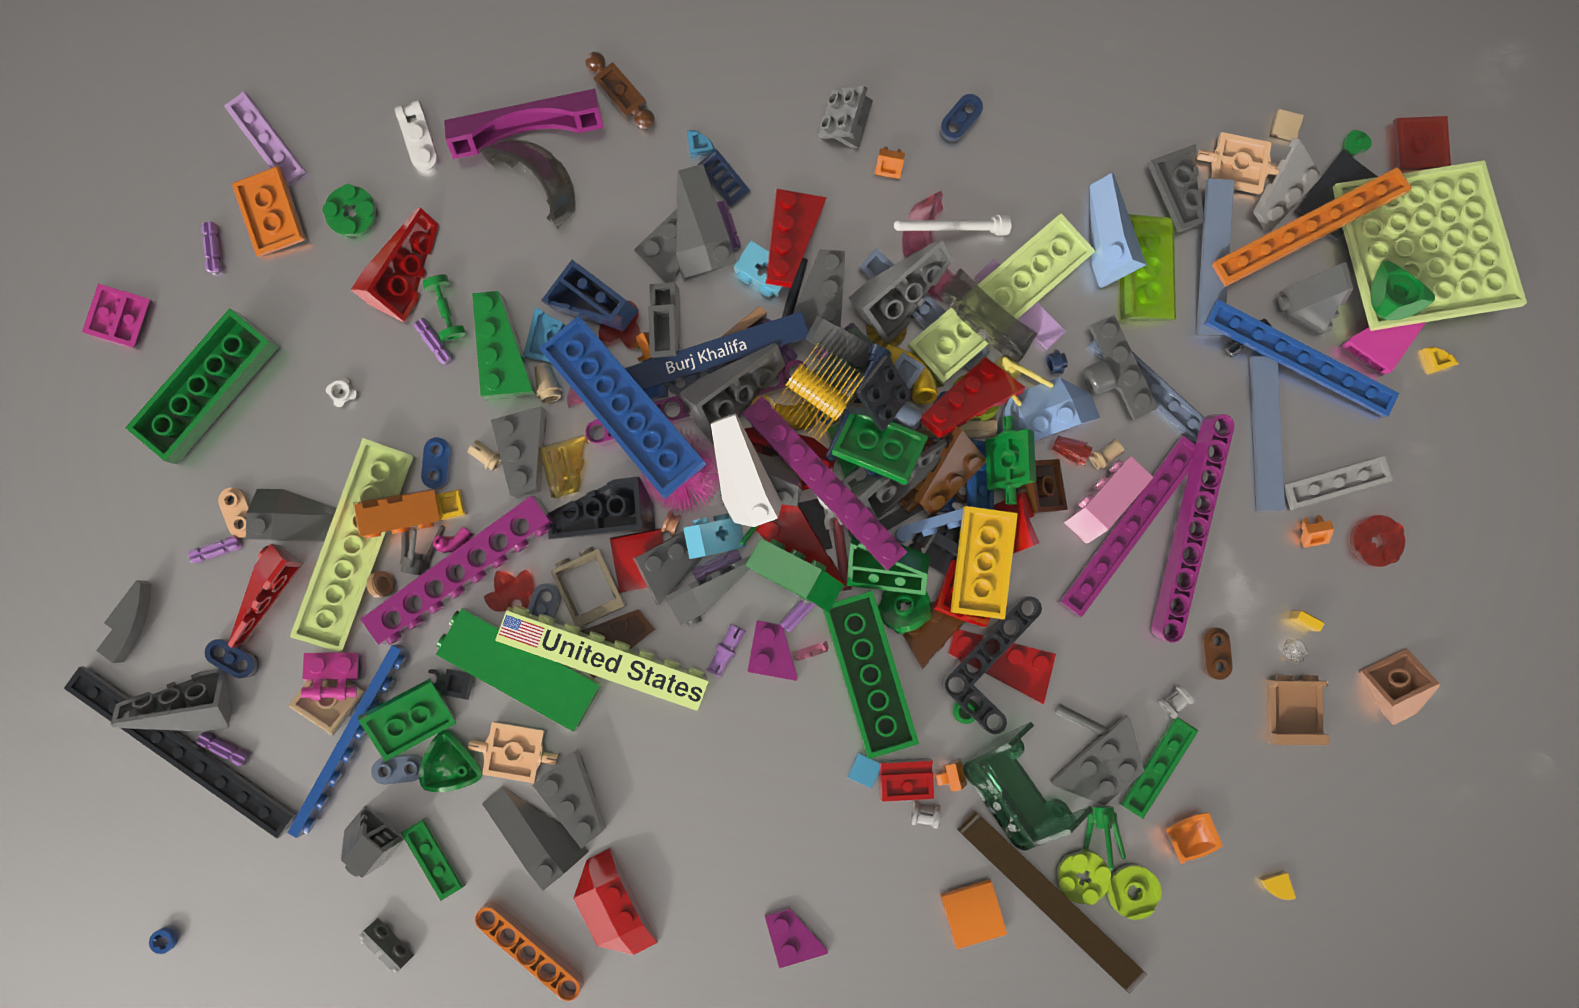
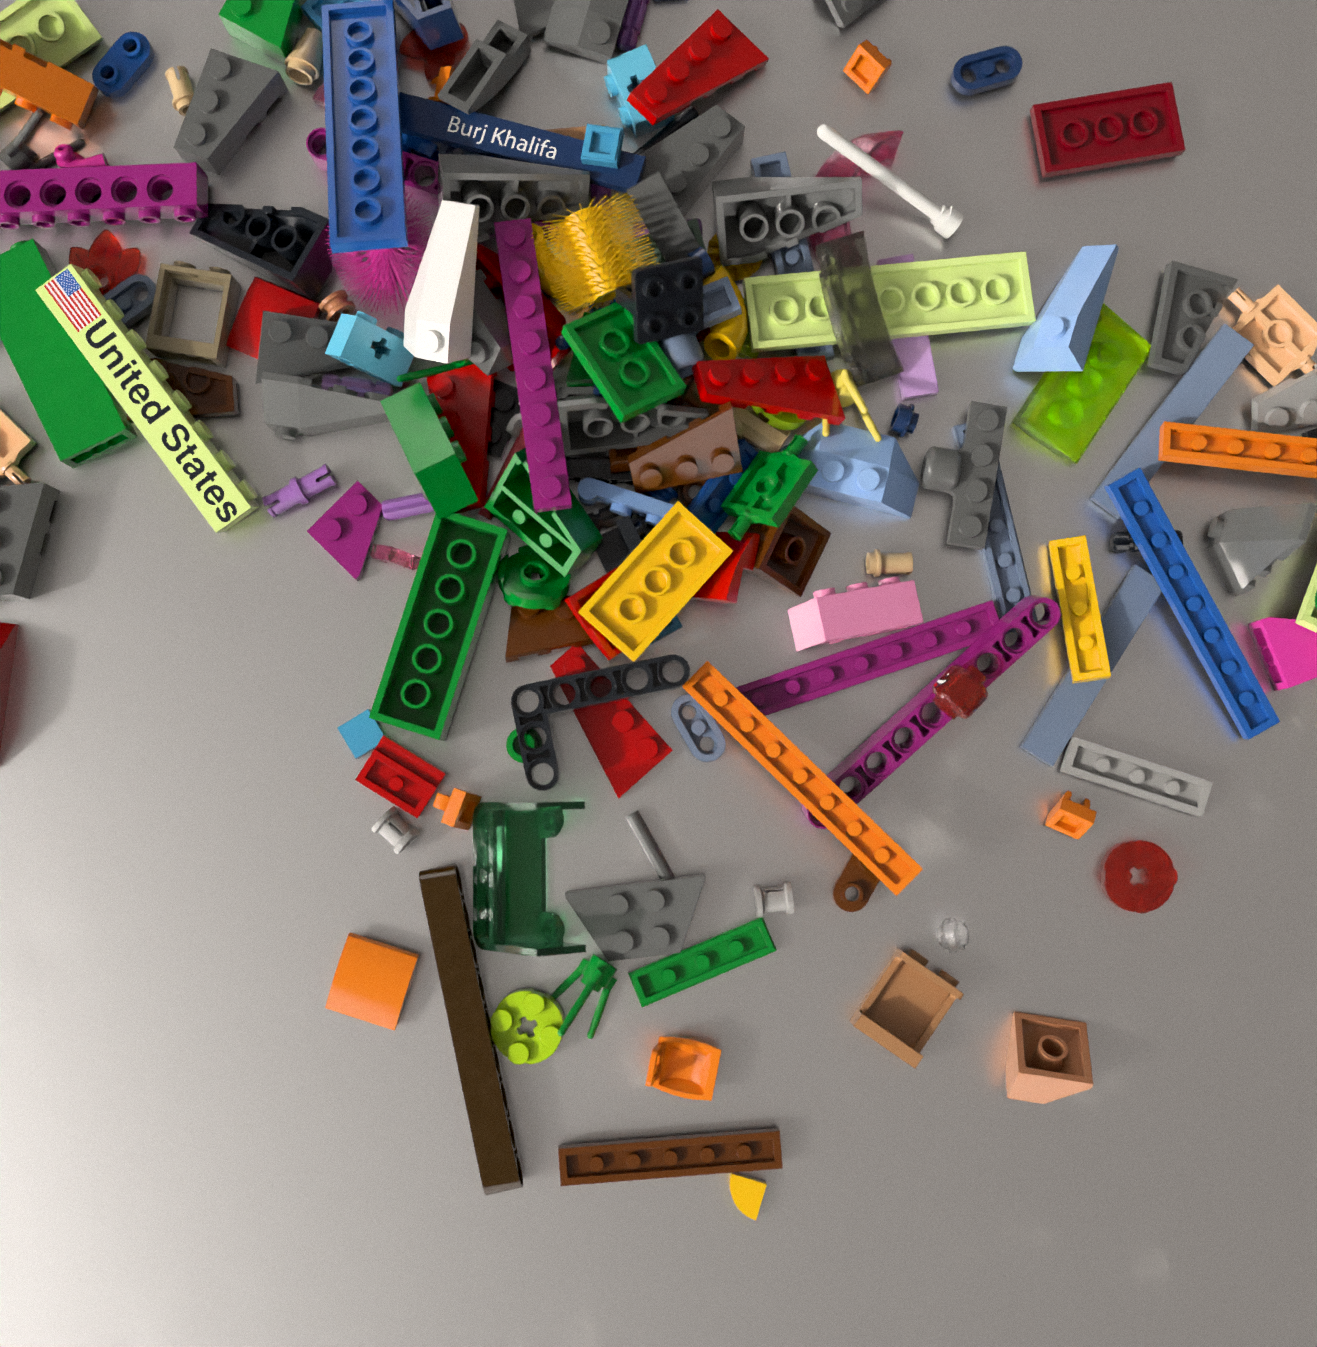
camera: 35 degrees right, 0 degrees up
yellow tile [435,489,467,521] -> none
clear yellow wing [539,435,588,498] -> none
magenta wing [765,907,828,968] -> none
clear red cone [1052,435,1093,466] -> none
lime plate [1107,864,1162,920] -> none
yellow tile [1288,610,1325,632] -> none
none -> reddish brown plate [558,1128,783,1186]
none -> dark azure tile [581,124,624,169]
none -> sand blue plate [671,694,726,762]
none -> orange plate [682,661,923,896]
none -> clear red head [932,664,988,720]
none -> dark red plate [1030,82,1185,178]
none -> yellow plate [1048,535,1111,684]

